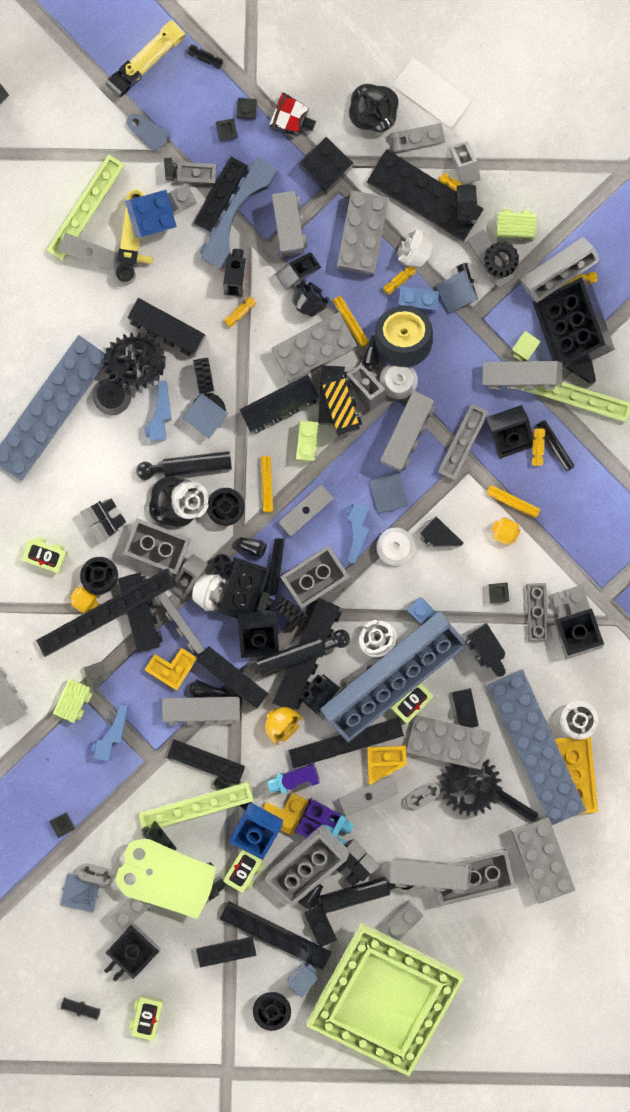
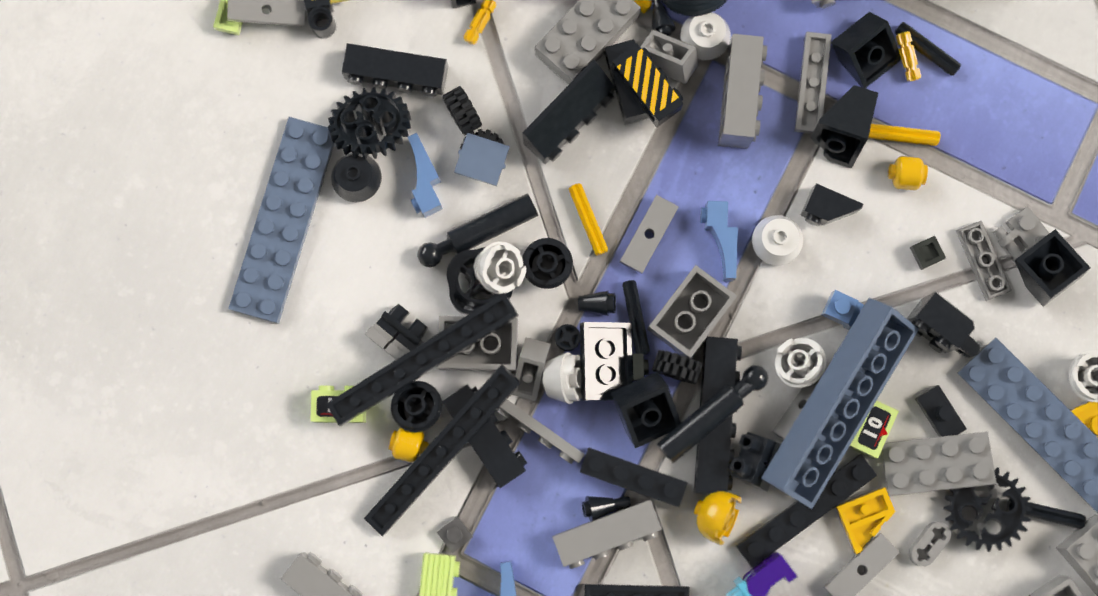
camera: 20 degrees left, 5 degrees down
yellow plate [145,648,197,690] -> none
yellowish green brick [296,421,319,462] -> none
sand blue piece [369,473,408,513] -> none
none -> black plate [326,293,519,426]
none -> black slope [811,85,878,168]

